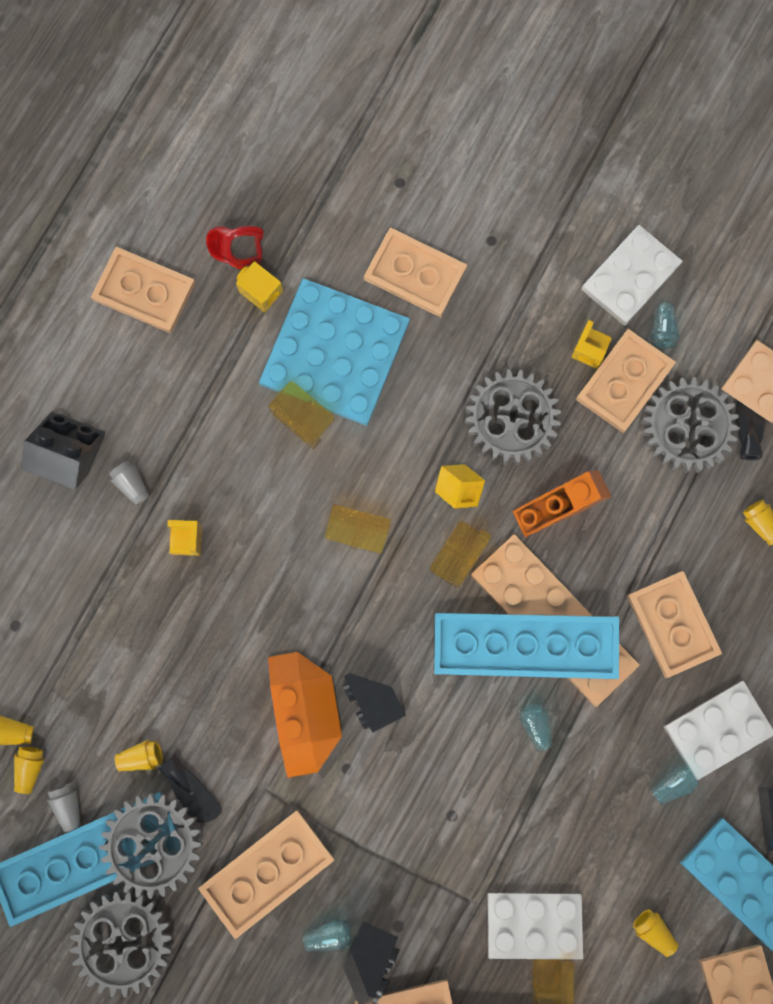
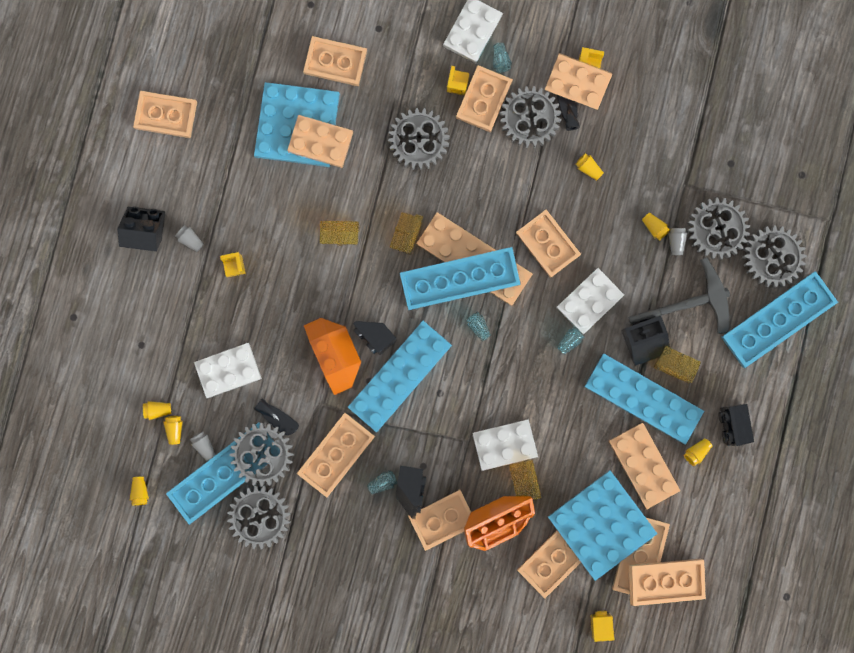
camera: 15 degrees left, 5 degrees up
yellow cone [115,739,163,772] -> none
red piece [206,226,264,270] -> none
yellow brick [236,261,283,312] -> none
clear yellow panel [268,381,335,450] -> none
yellow panel [435,464,485,509] -> none
orange slope [512,470,612,538] -> none
yellow cone [633,909,679,957] -> none
none -> white plate [194,343,262,399]
none -> light nougat plate [287,115,353,168]
none -> medium azure plate [348,321,452,432]

